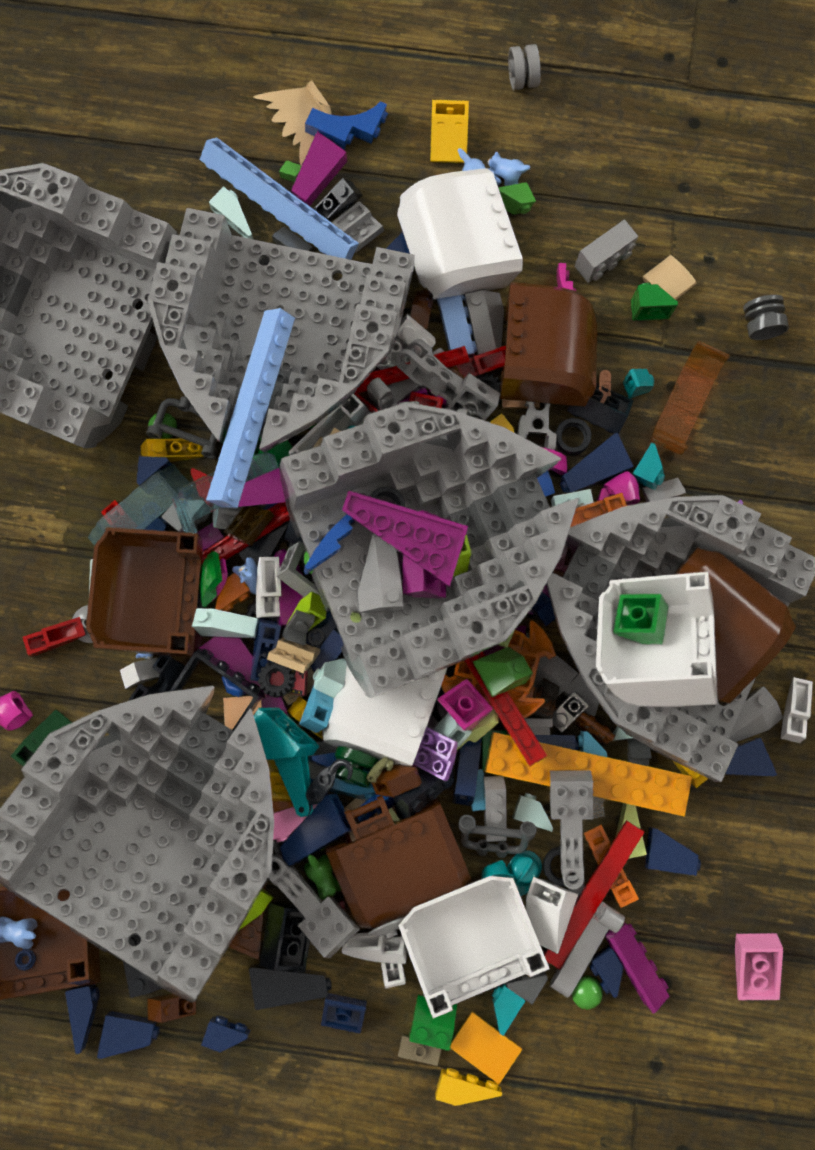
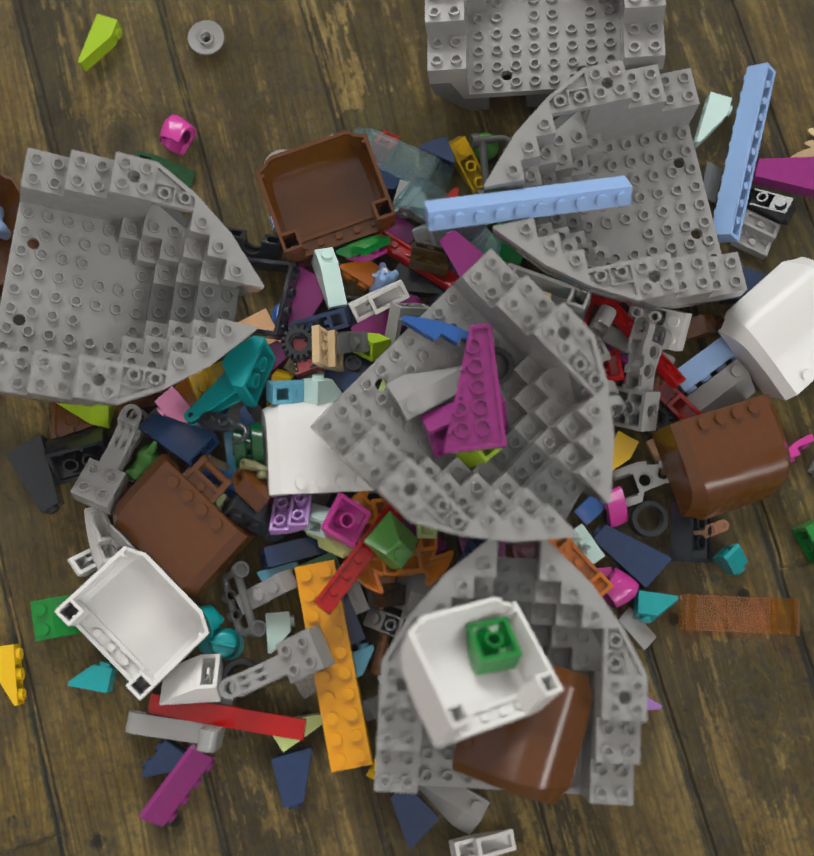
camera: 65 degrees right, 0 degrees up
red slope [22,617,86,657] -> none
white slope [120,658,159,689] -> none
bright green slope [279,161,302,182] -> none
dark blue slope [321,993,367,1034] -> none
dark tan plate [398,1034,441,1066] -> none
light orange tile [450,1011,522,1084] -> none
dark grey slope [506,971,547,1004] -> none
bright green hair [572,975,603,1010] -> none
orange slope [583,825,639,908] -> none

